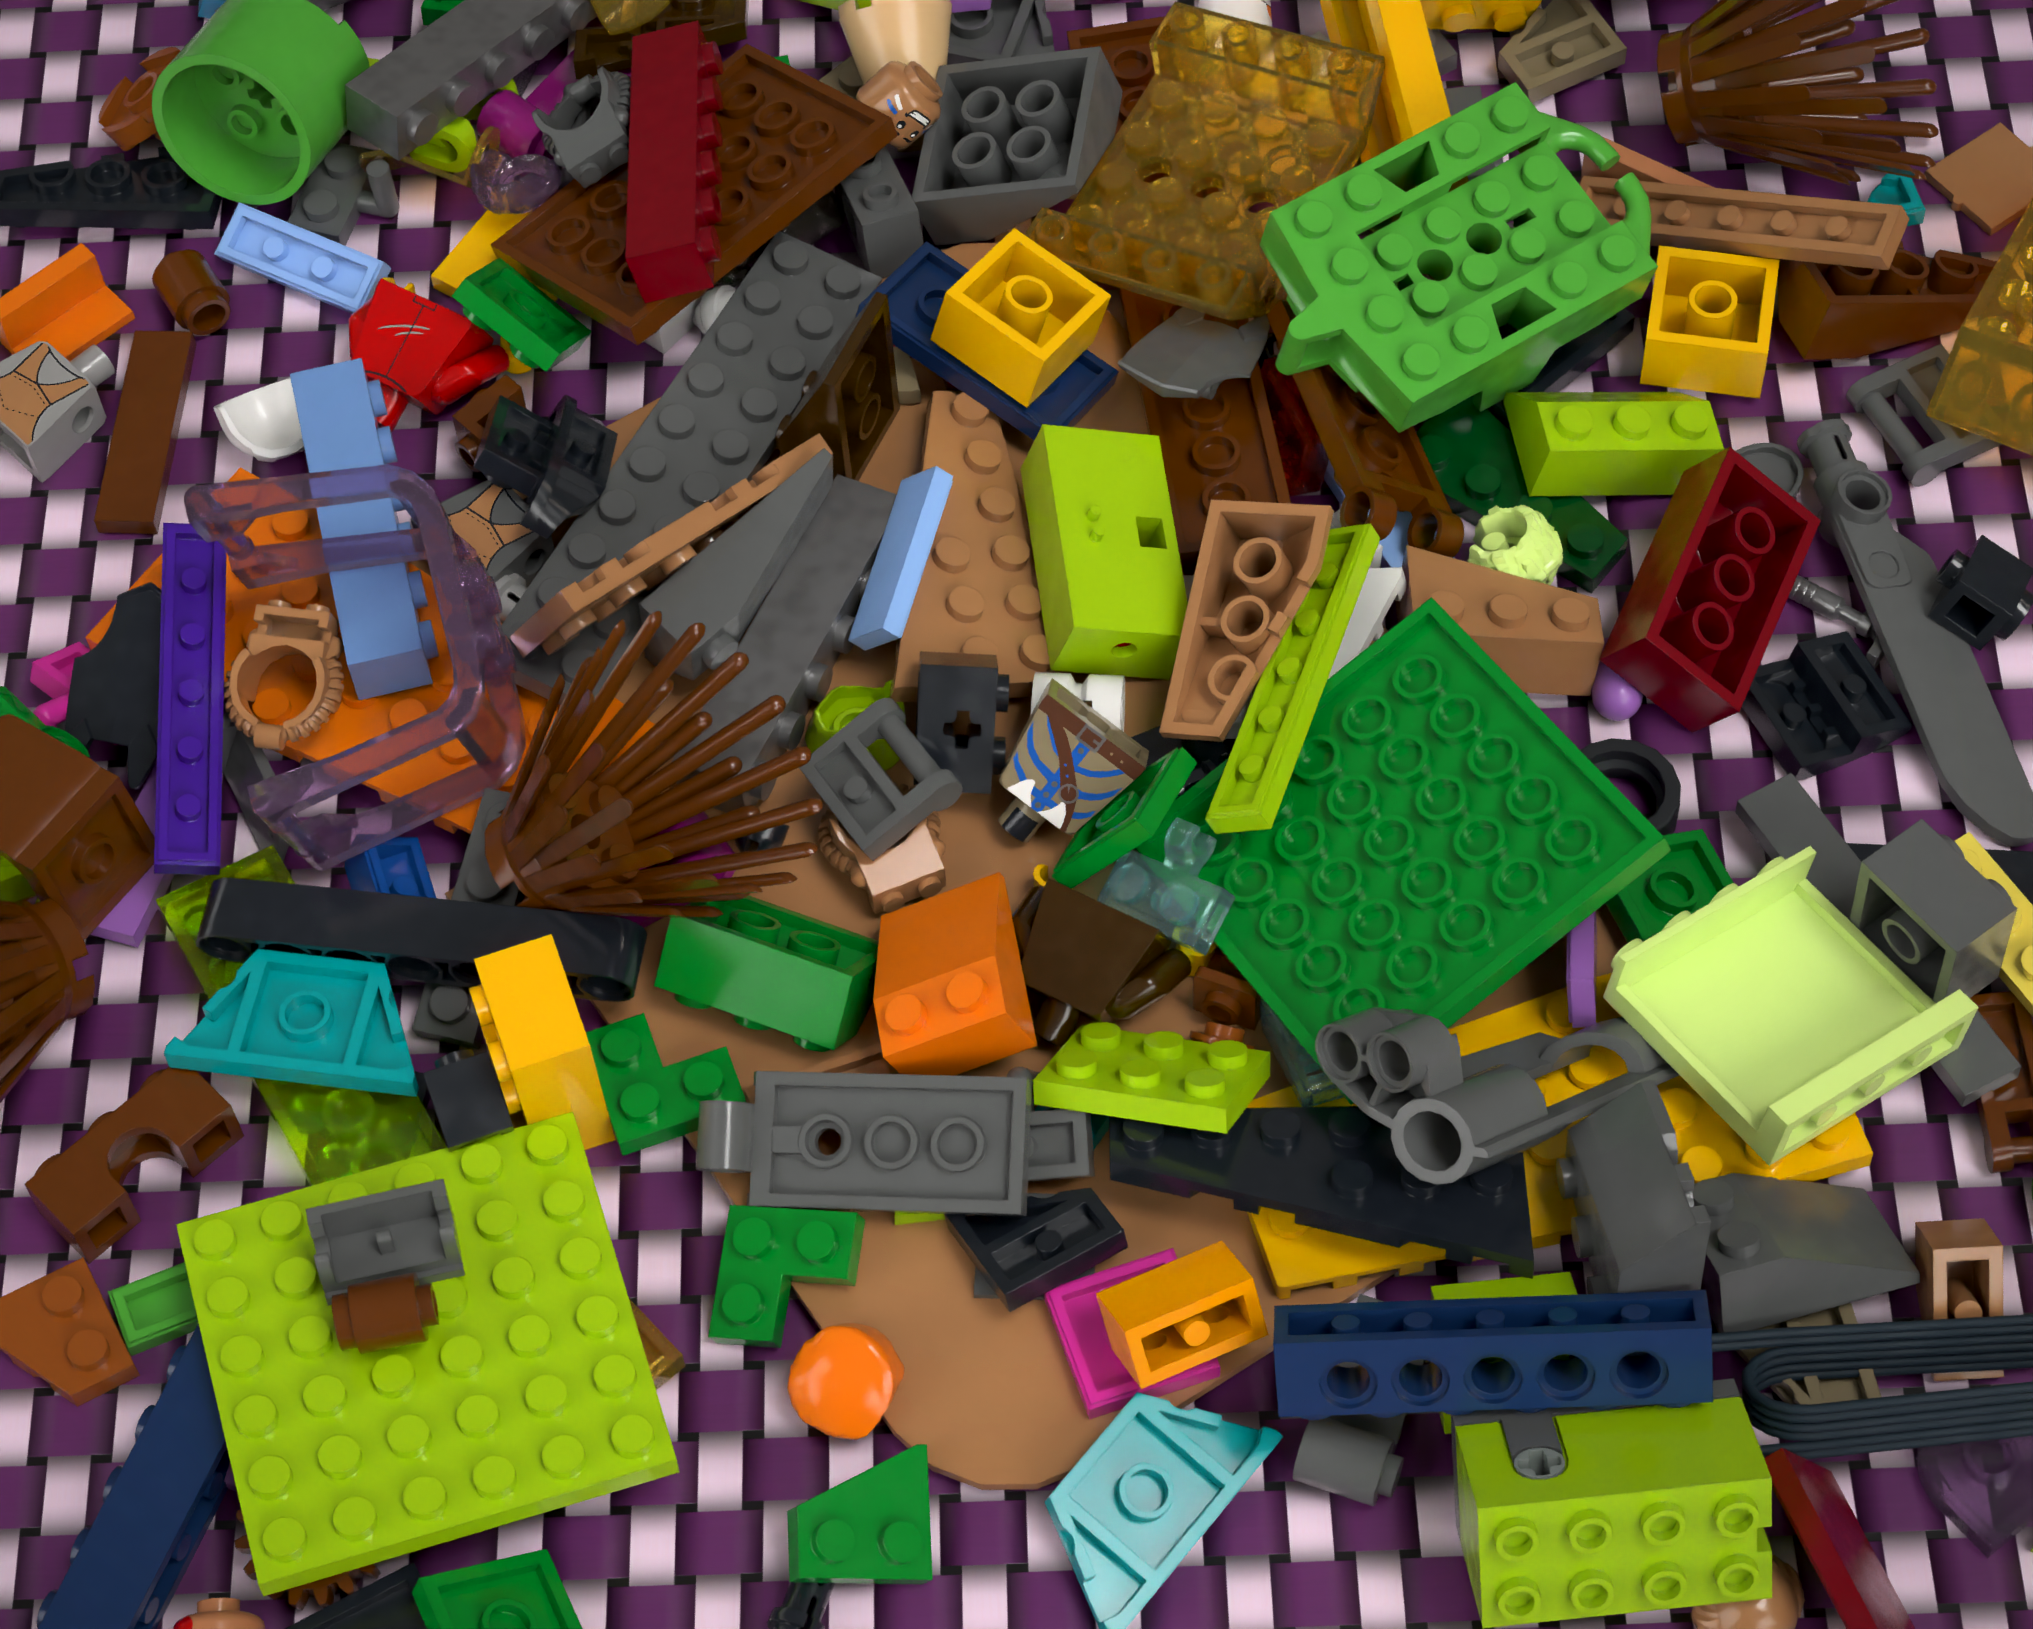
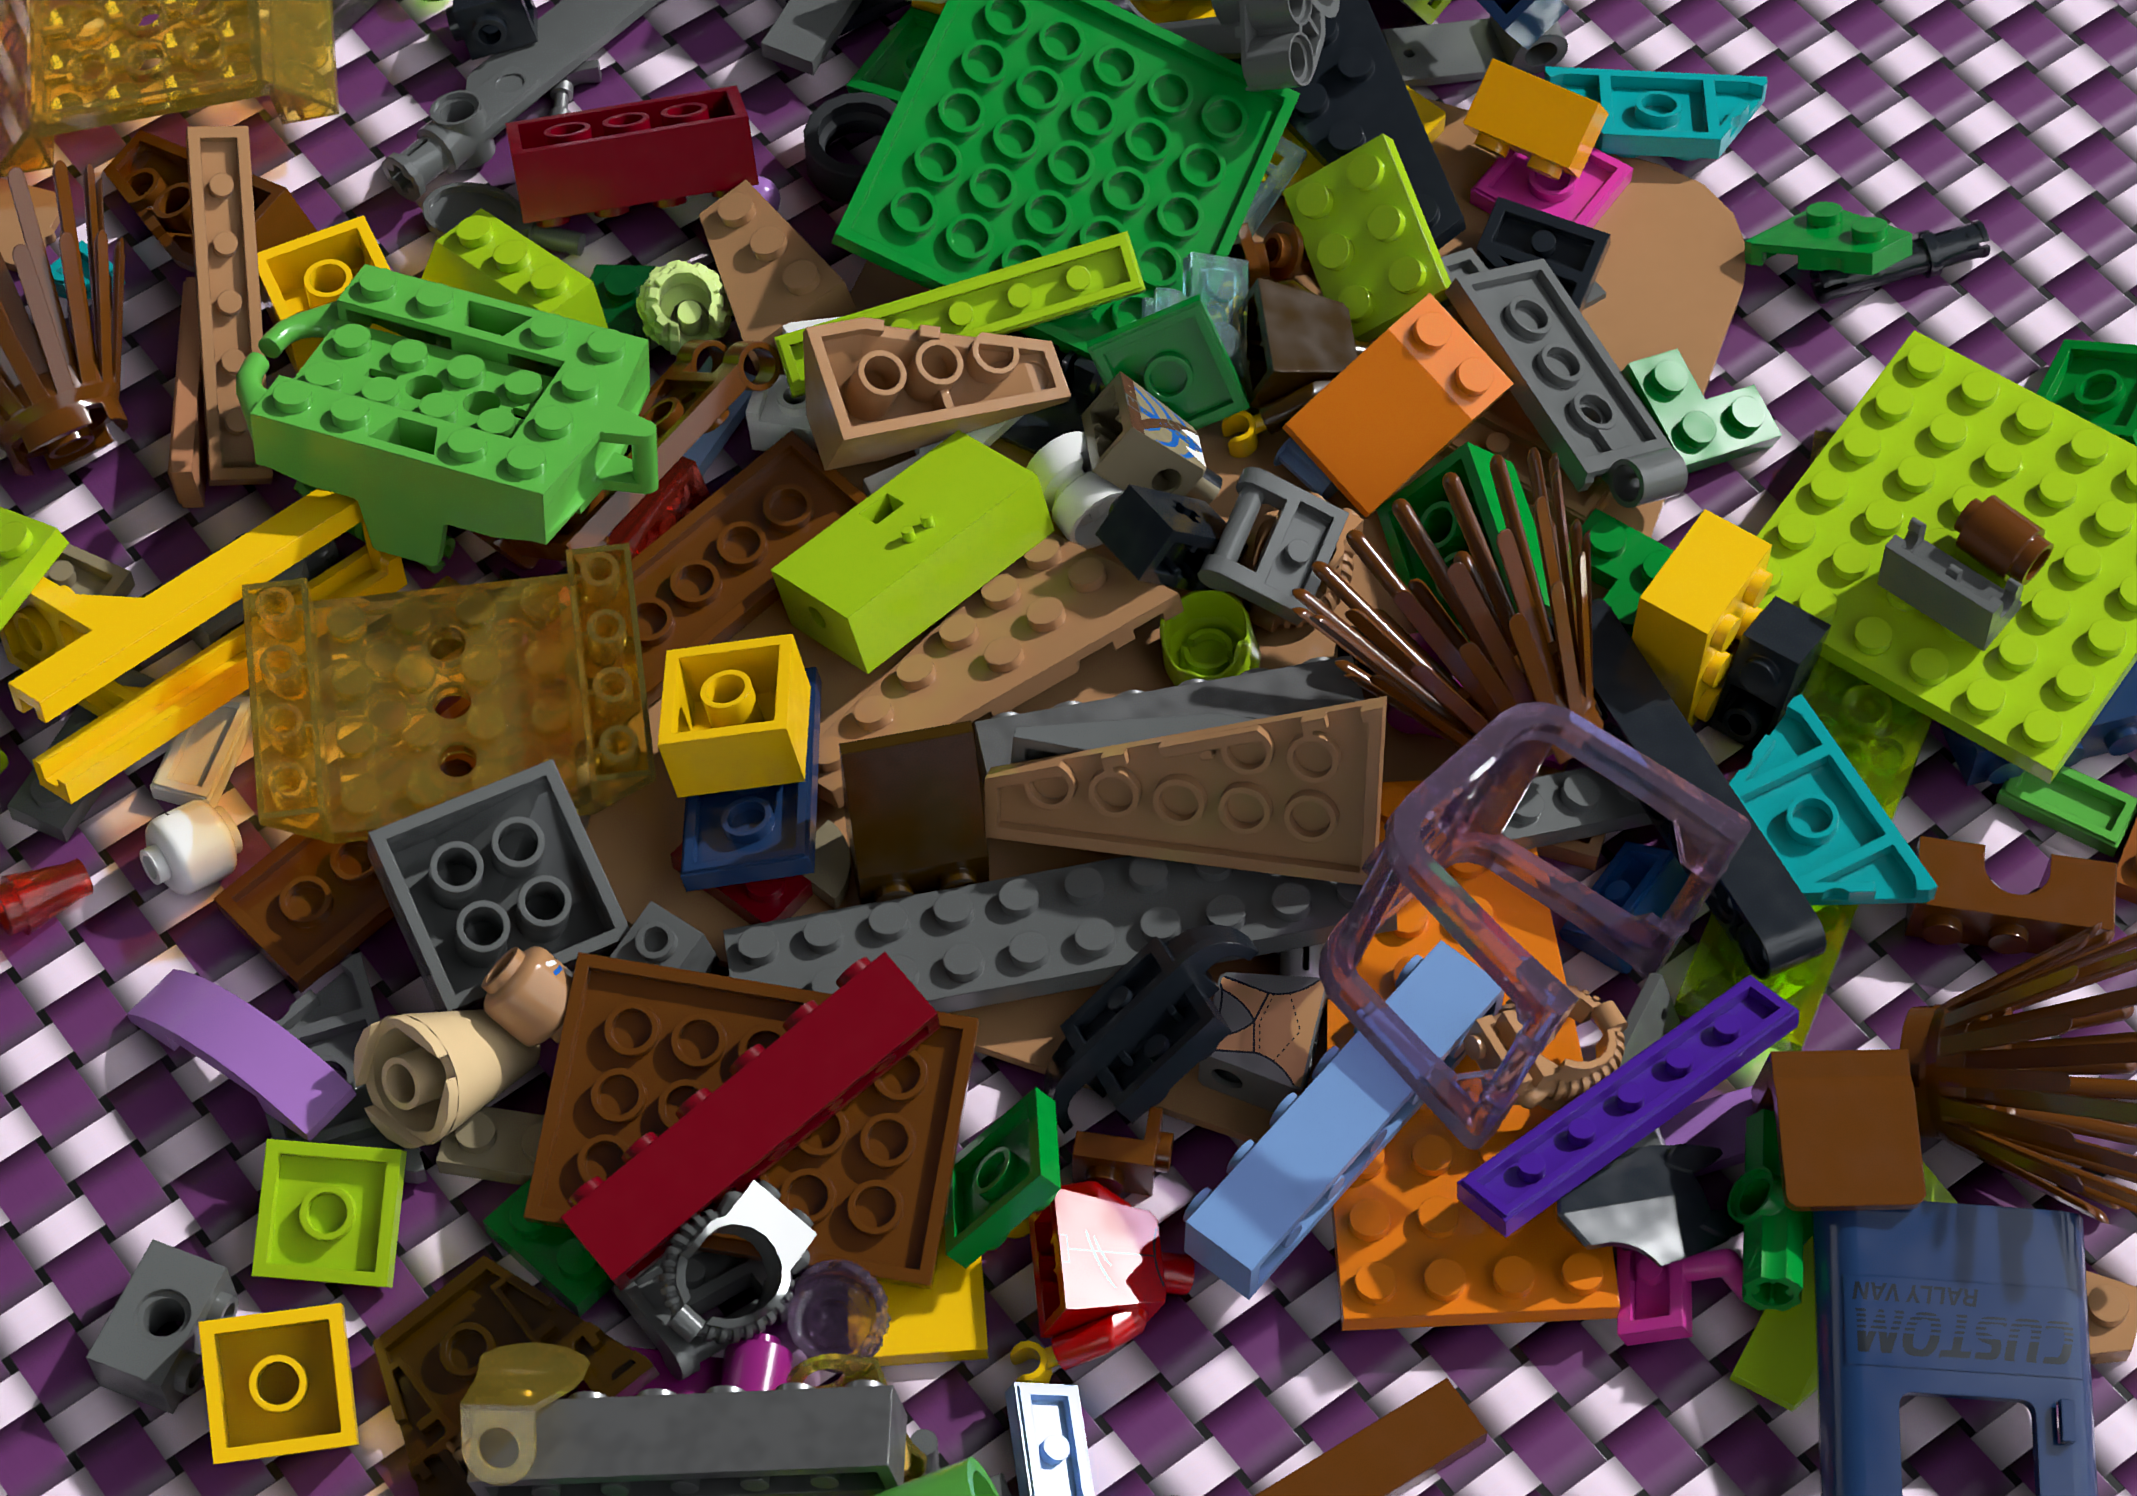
camera: 130 degrees left, 0 degrees up
white helmet [213,378,305,462] -> none
orange hair [787,1323,905,1440] -> none
light blue tile [848,466,953,650] -> none
dark grey shield [1117,298,1270,400] -> none
black slope [1742,631,1912,781] -> none
dark grey plate [1846,344,2008,487] -> none

